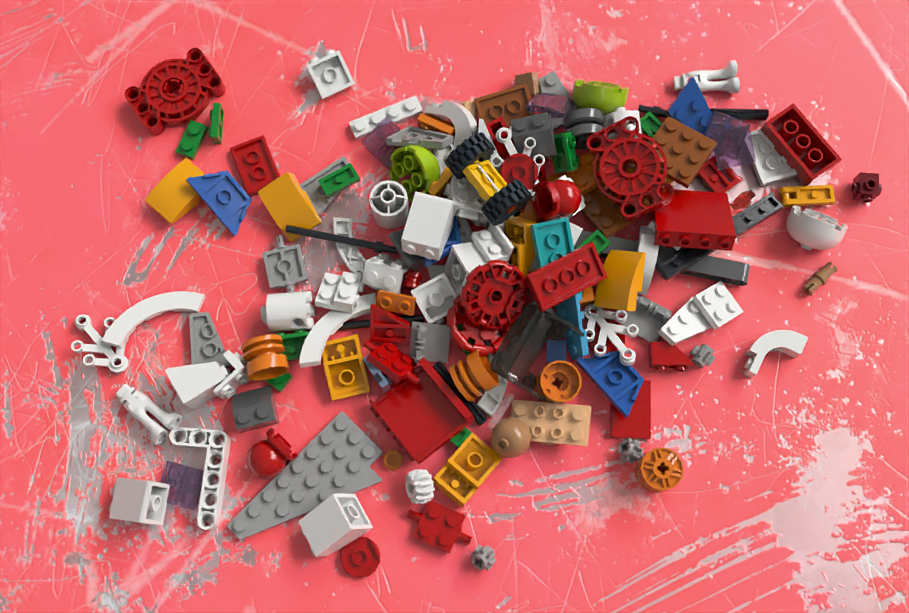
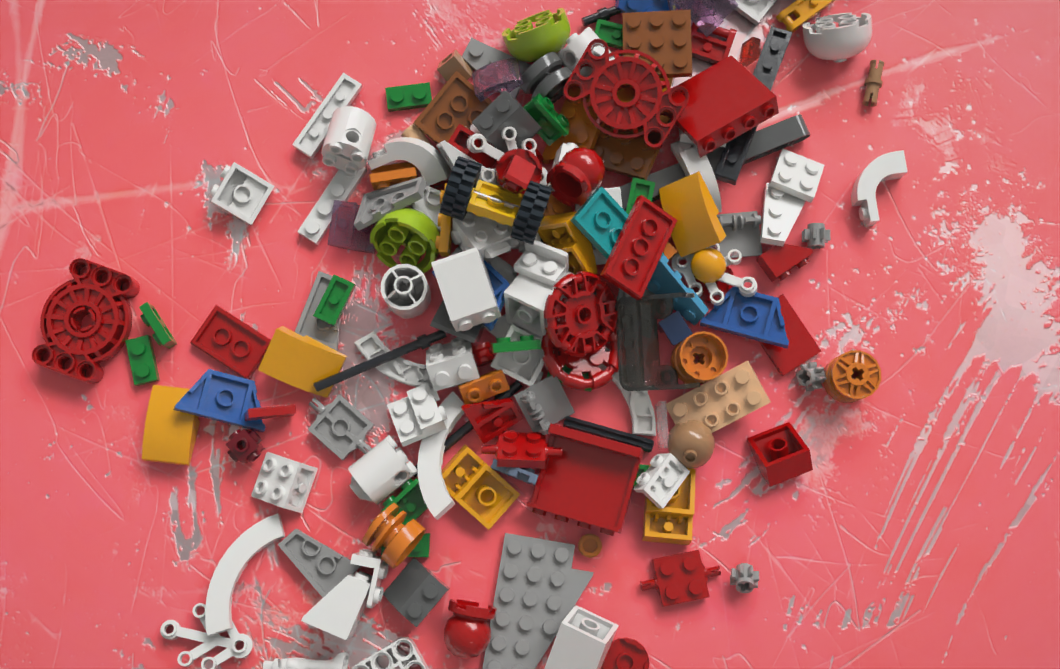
camera: 40 degrees left, 5 degrees up
white gear [405,469,435,504] -> none
orange wheel [449,349,500,402] -> none
none -> dark red brick [226,429,265,464]
none -> red tile [245,404,296,421]
none -> white bracket [251,452,318,513]
none -> white plate [292,72,363,159]
none -> white cylinder [321,106,377,175]
none -> green plate [385,82,432,112]
none -> green plate [491,335,541,353]
none -> red slope [499,154,536,194]
none -> white bracket [633,453,690,509]
none -> light orange hair [690,247,726,283]
none -> red slope [747,422,813,487]

